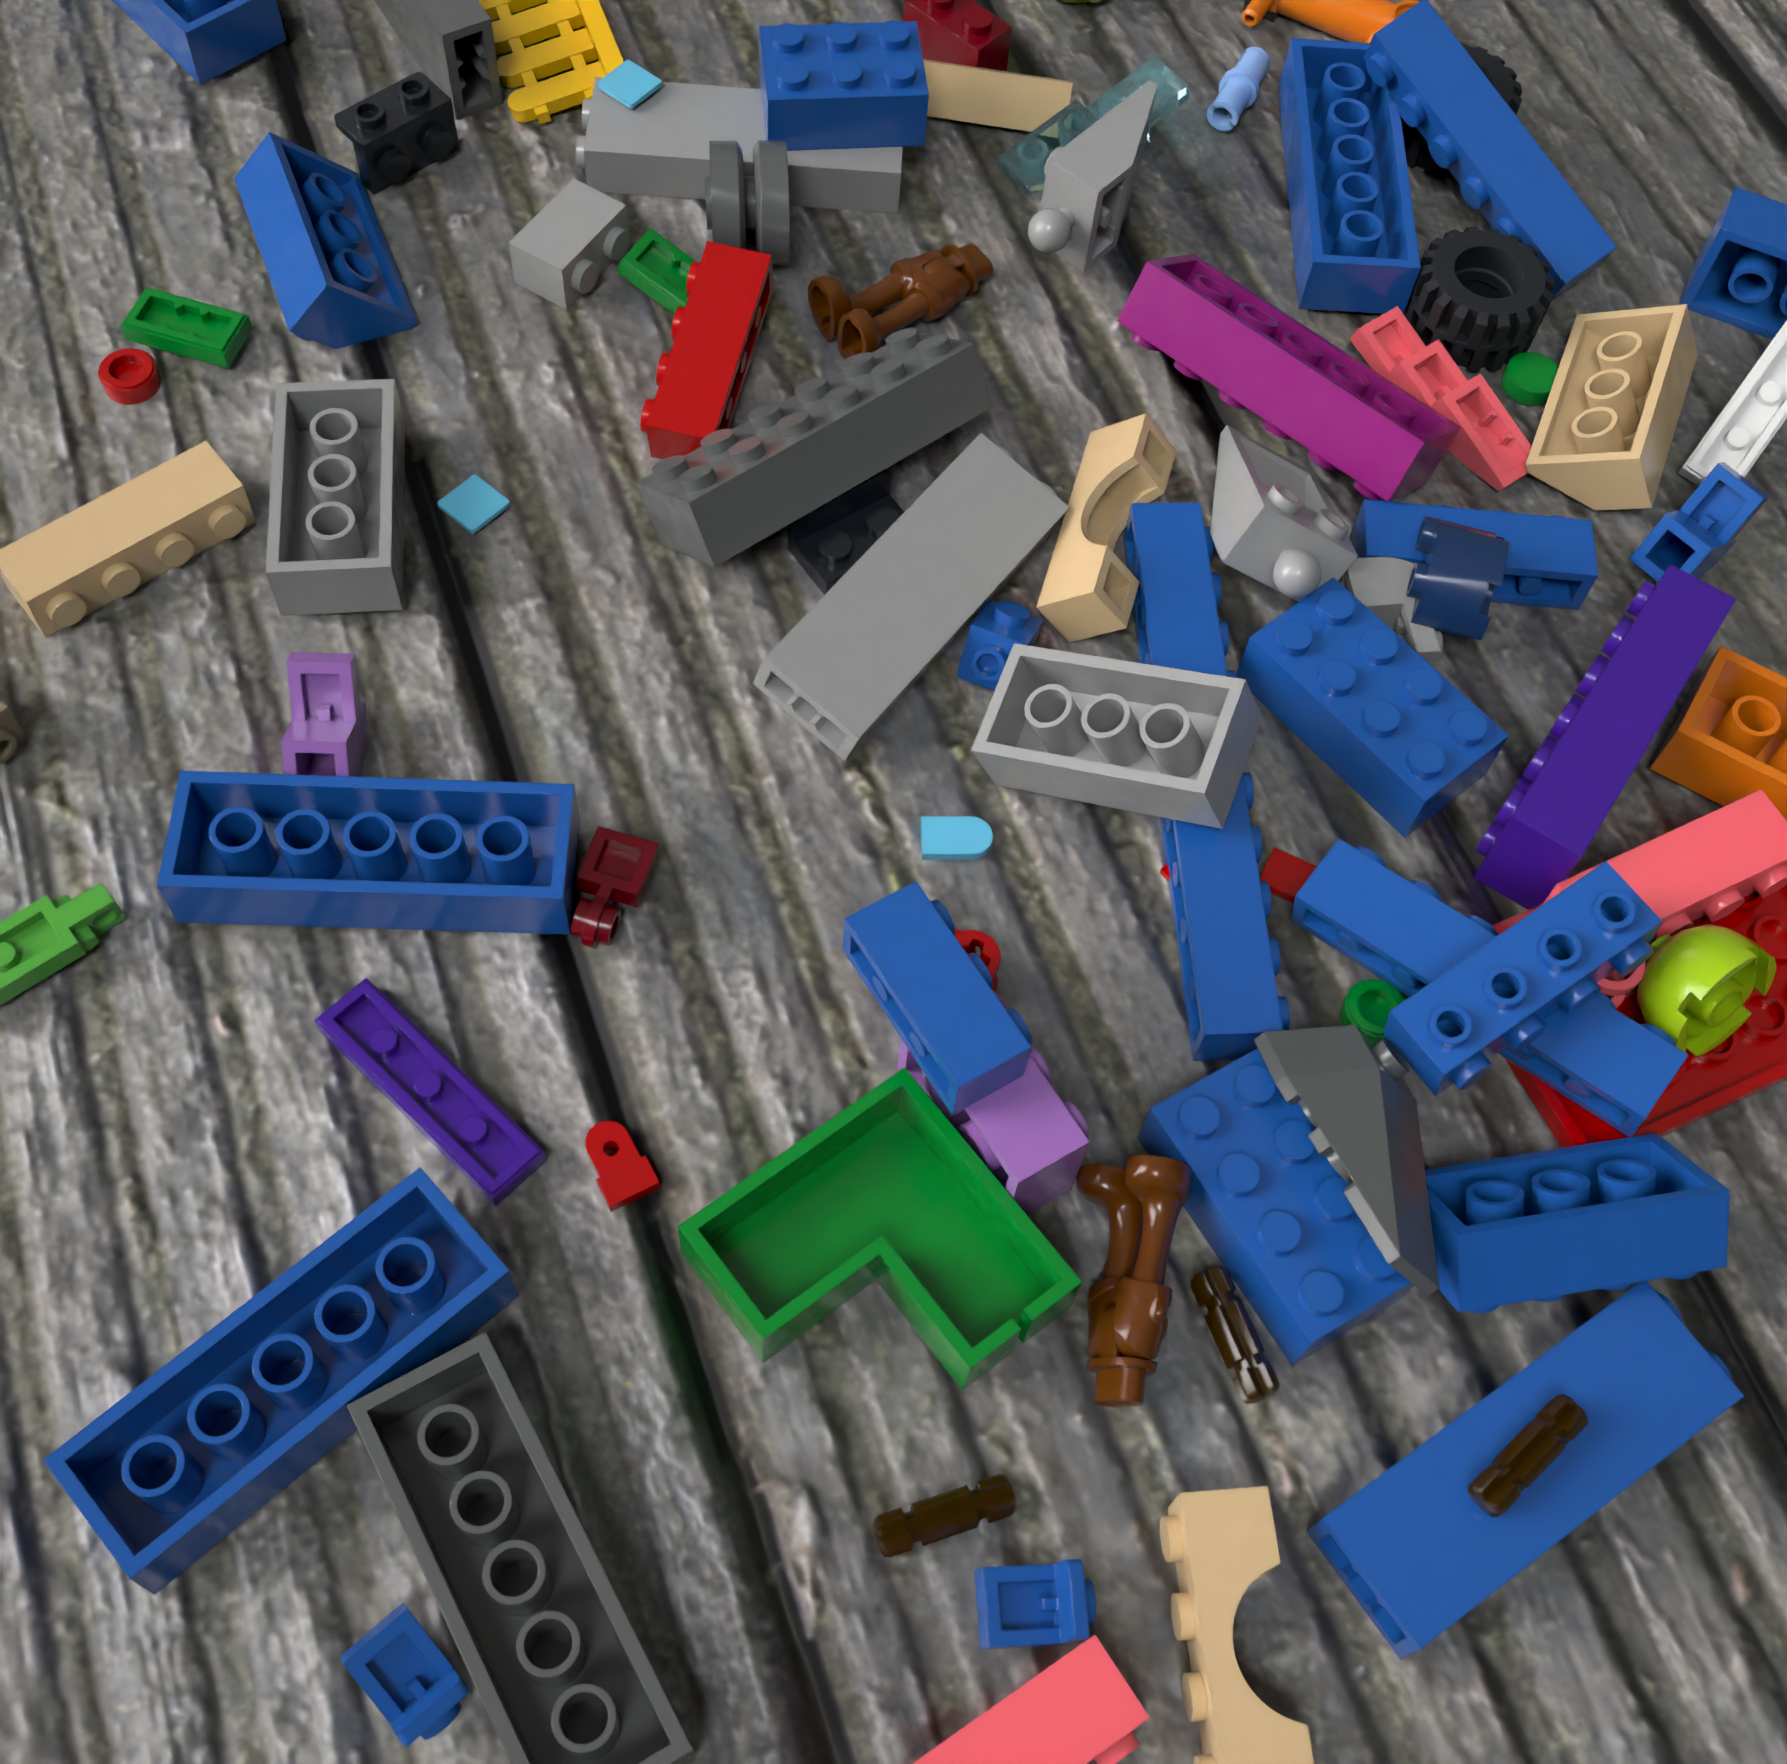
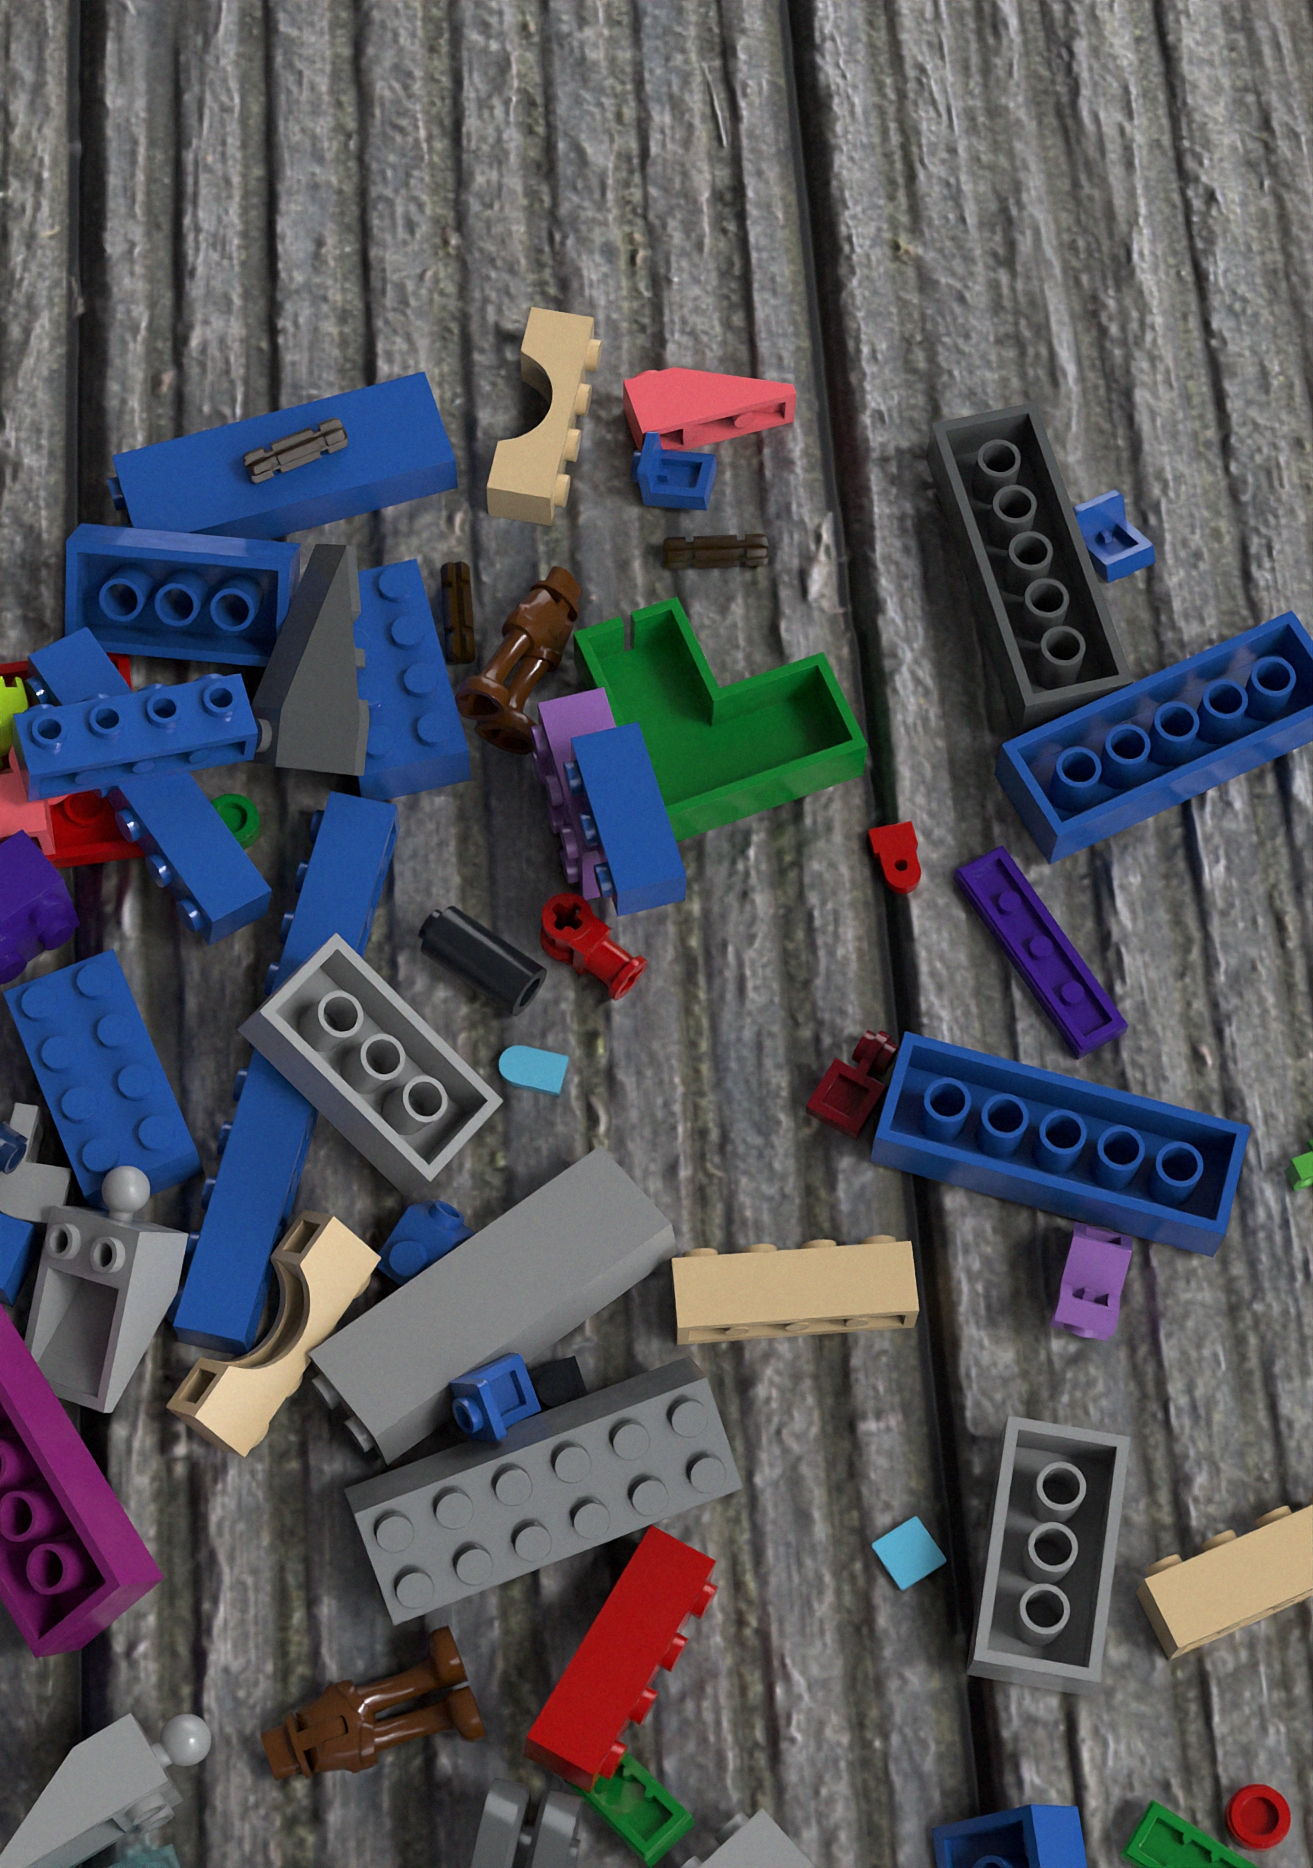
camera: 160 degrees left, 5 degrees up
red piece [1259,847,1318,903] -> none
none -> black brick [418,906,547,1017]
none -> blue bracket [449,1353,541,1442]
none -> tan brick [671,1235,919,1345]

